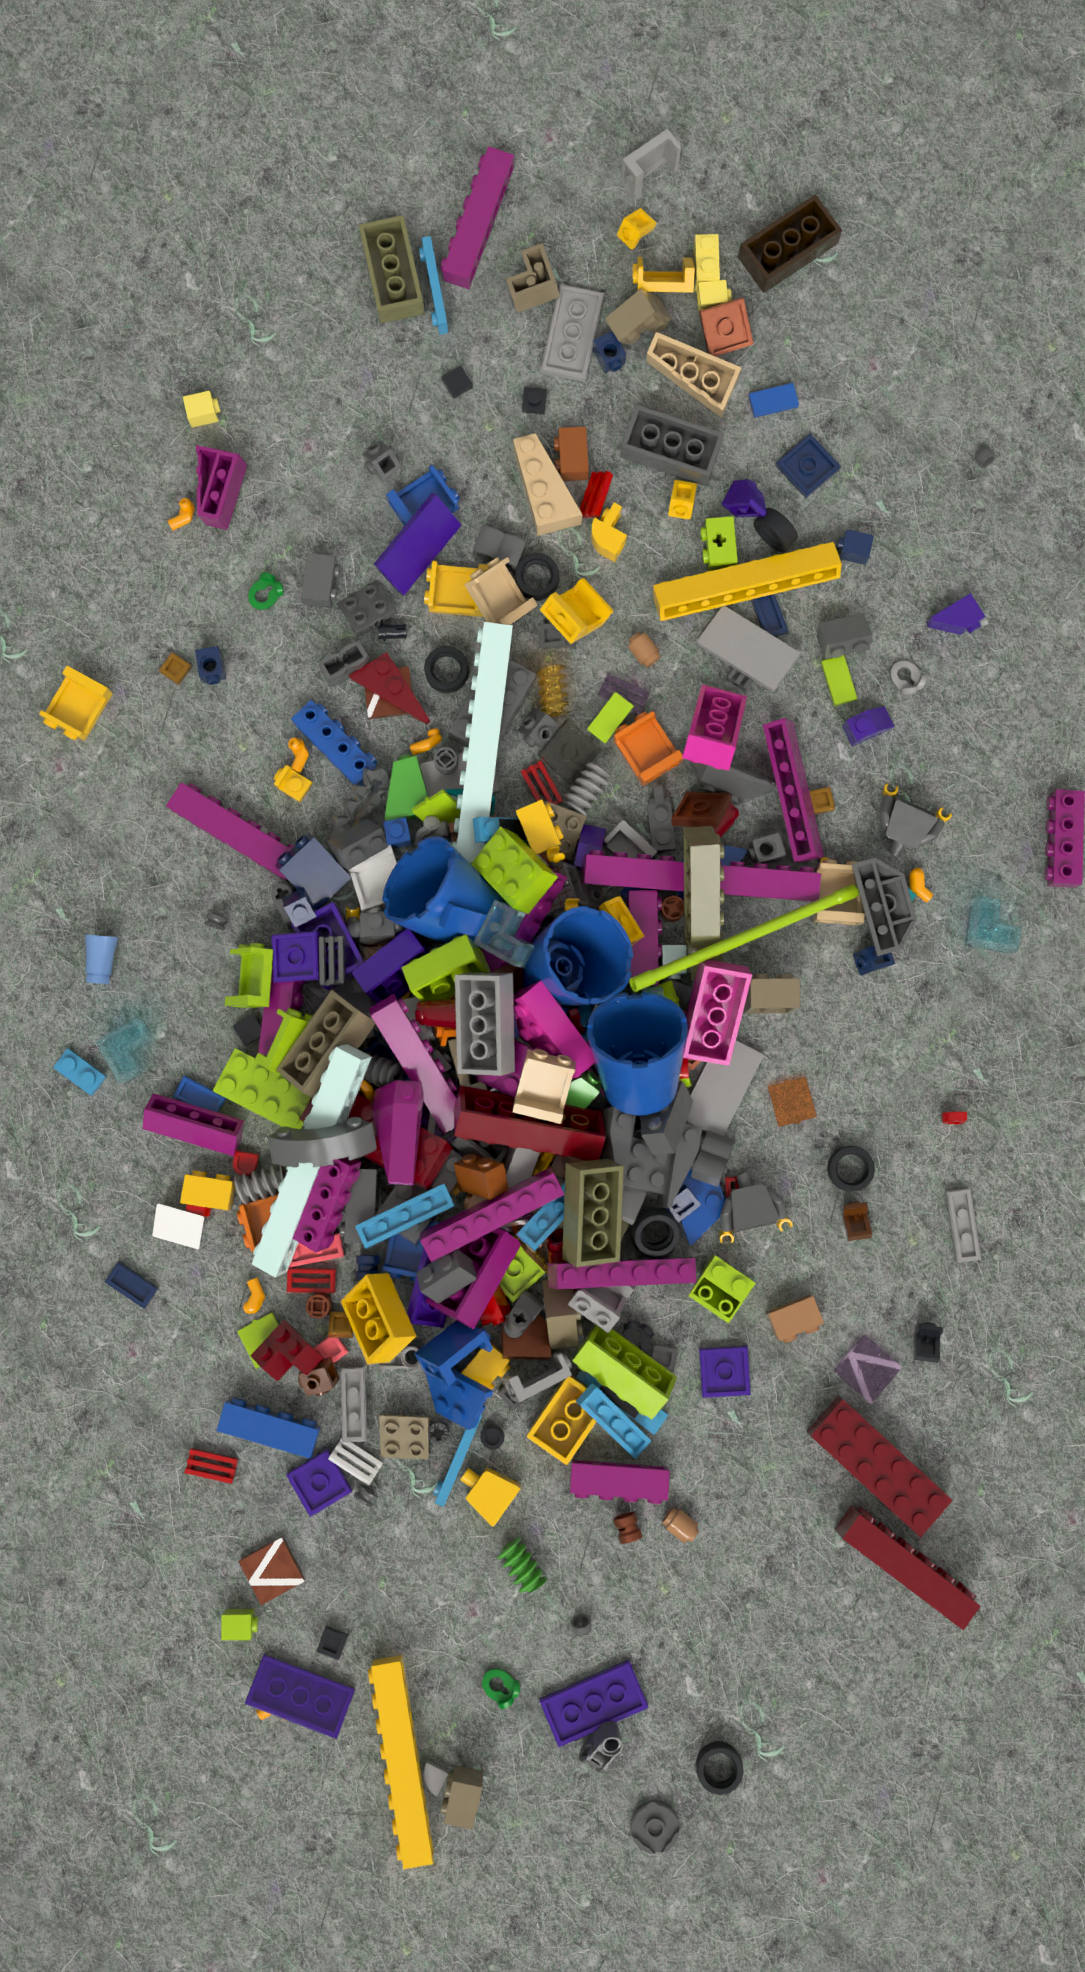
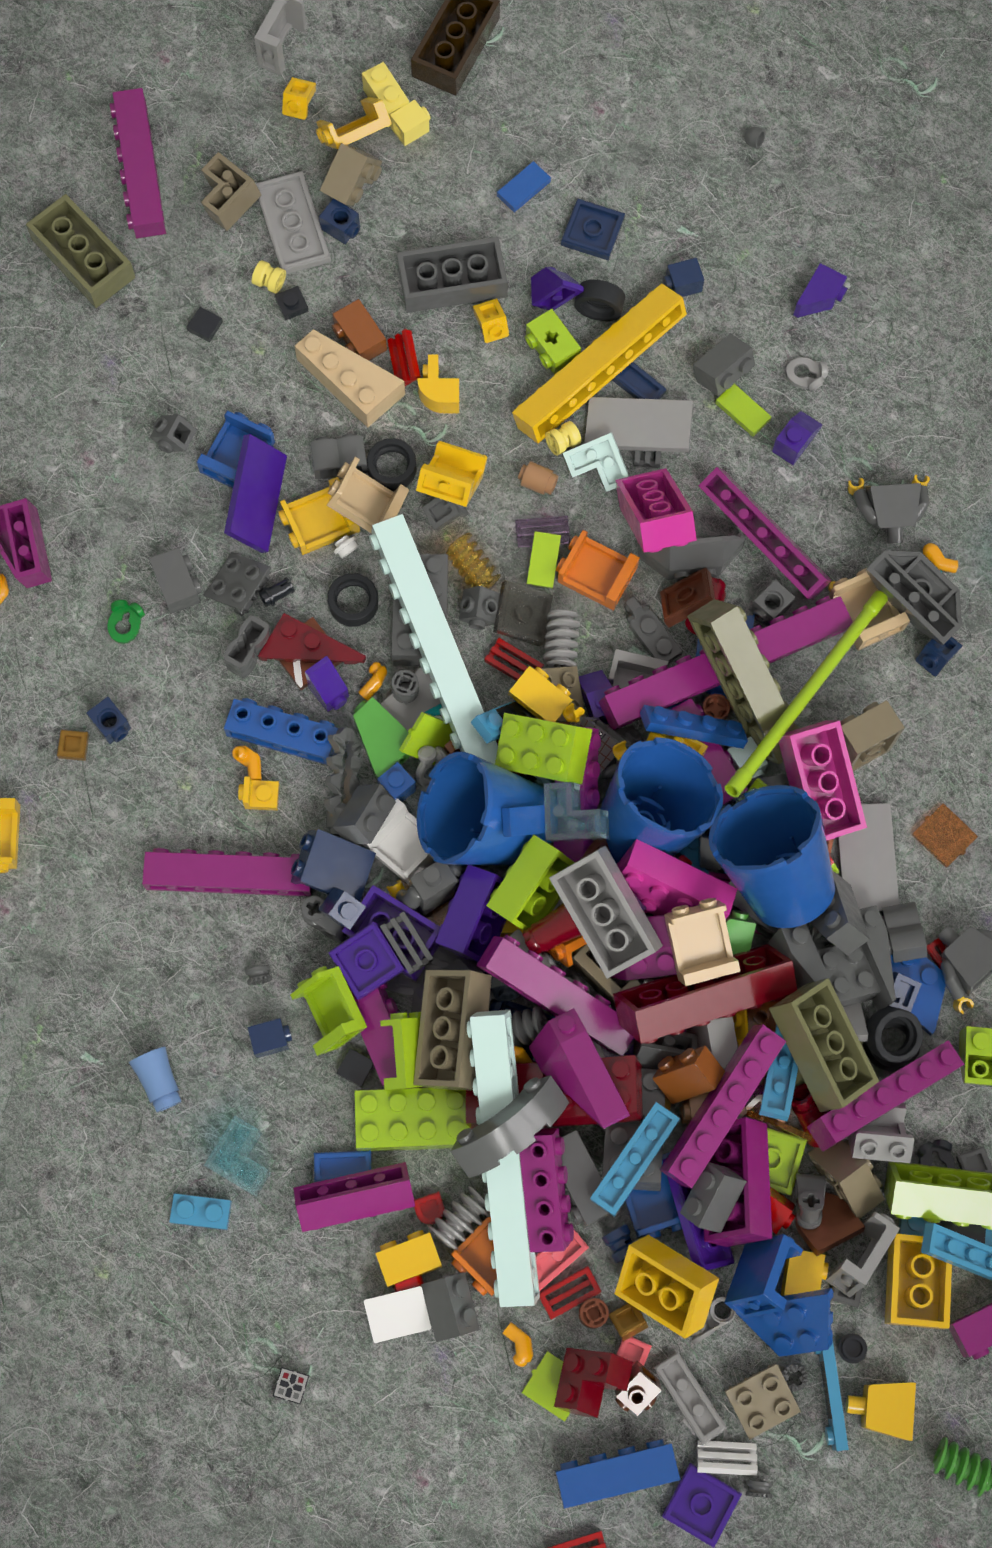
camera: 30 degrees left, 10 degrees down
dark blue tile [105,1262,159,1309] -> none
dark azure plate [419,236,448,335] -> none
tan wedge [646,332,741,419] -> none
tile [698,297,754,356] -> none
pearl gold tile [809,787,835,815] -> none
none -> dark blue brick [247,1018,293,1058]
none -> light yellow wheel [252,260,286,294]
none -> tile [273,1367,310,1405]
none -> dark purple slope [305,656,349,712]
none -> white plate [333,535,358,559]
none -> dark grey brick [421,1272,480,1342]
none -> light yellow wheel [545,421,581,456]
none -> light aqua plate [563,433,630,492]
none -> blue plate [640,705,748,749]

